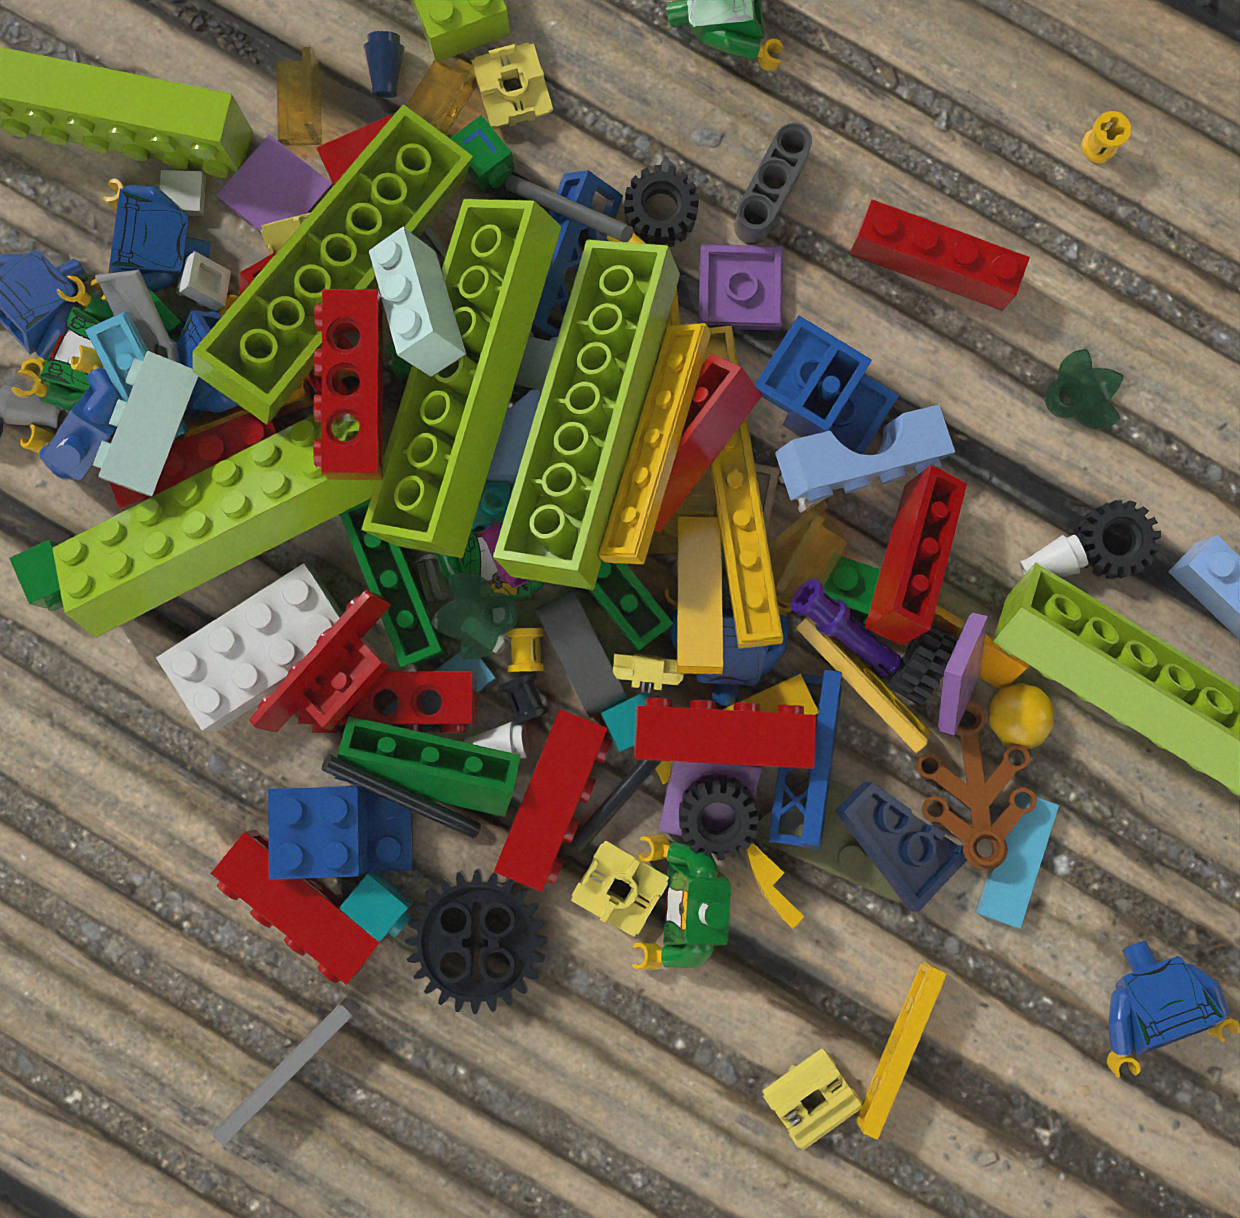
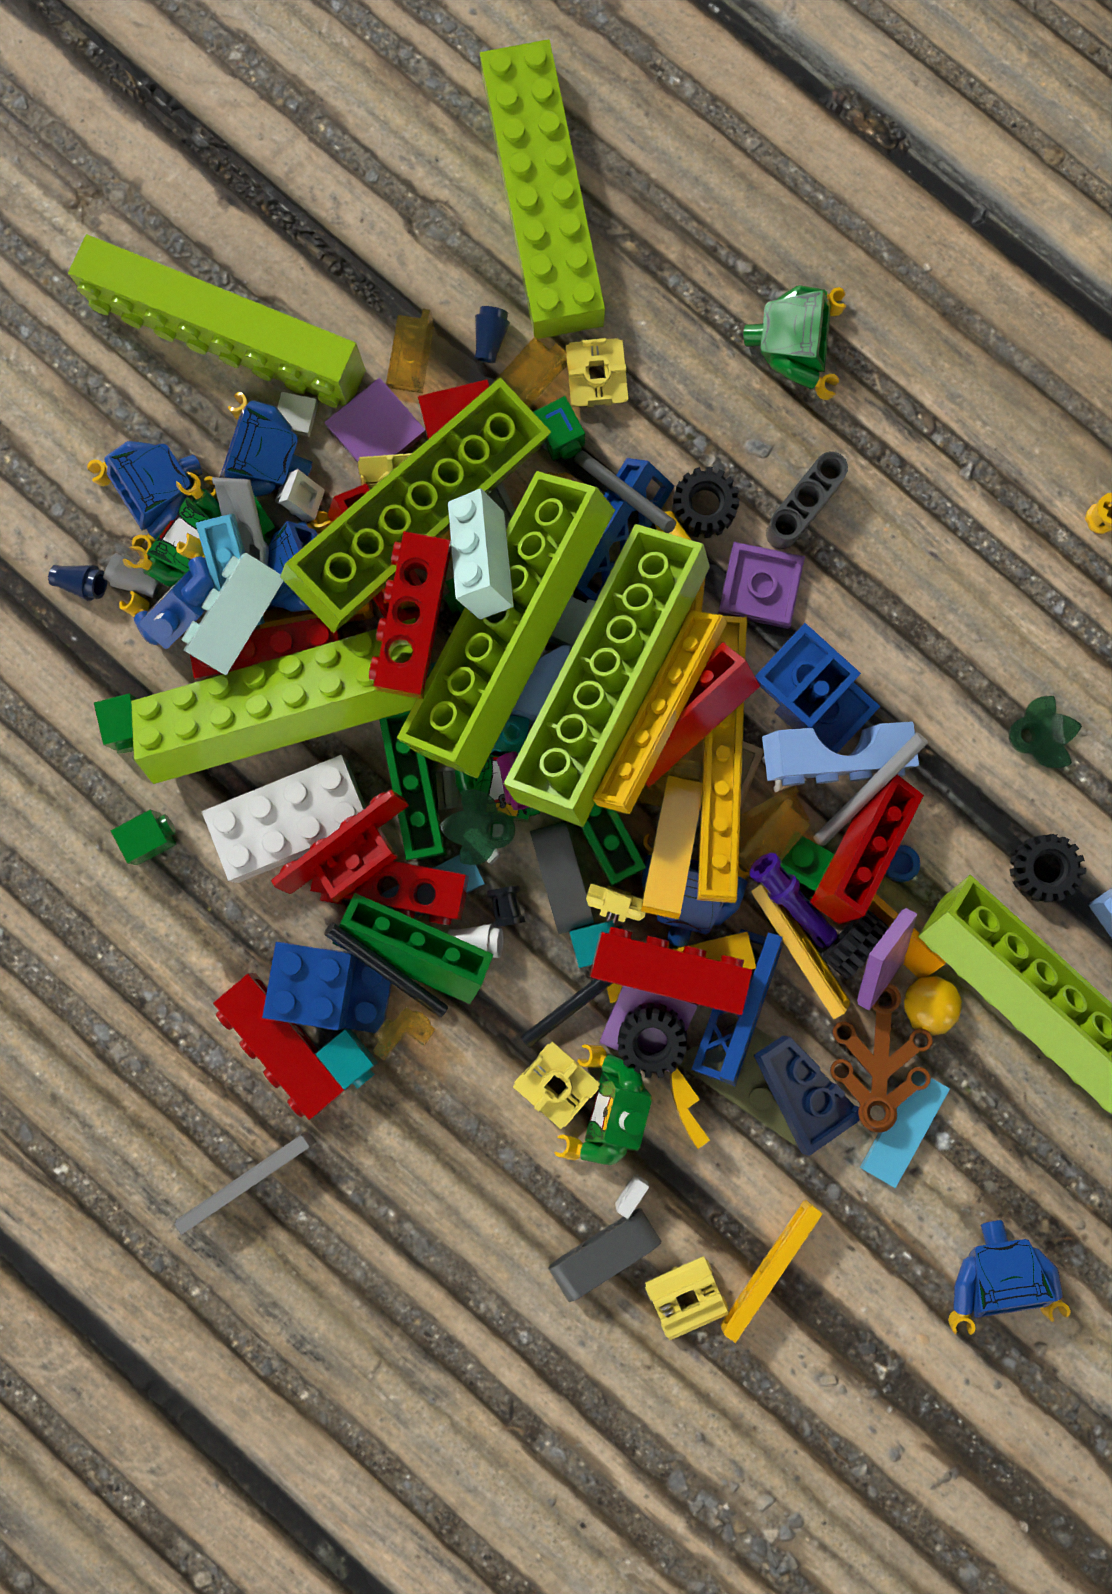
camera: 20 degrees right, 0 degrees up
black gear [405,868,548,1014] -> none
red brick [493,709,612,892] -> none
yellow bush [506,628,545,673] -> none
red brick [849,199,1030,311] -> none
white cone [1019,535,1088,577] -> none
none -> green brick [110,809,177,866]
none -> clear yellow bracket [373,1006,435,1061]
none -> dark grey beam [548,1208,662,1302]
none -> white tile [615,1174,649,1219]
none -> light grey bar [813,732,928,847]
none -> blue tile [885,845,921,882]

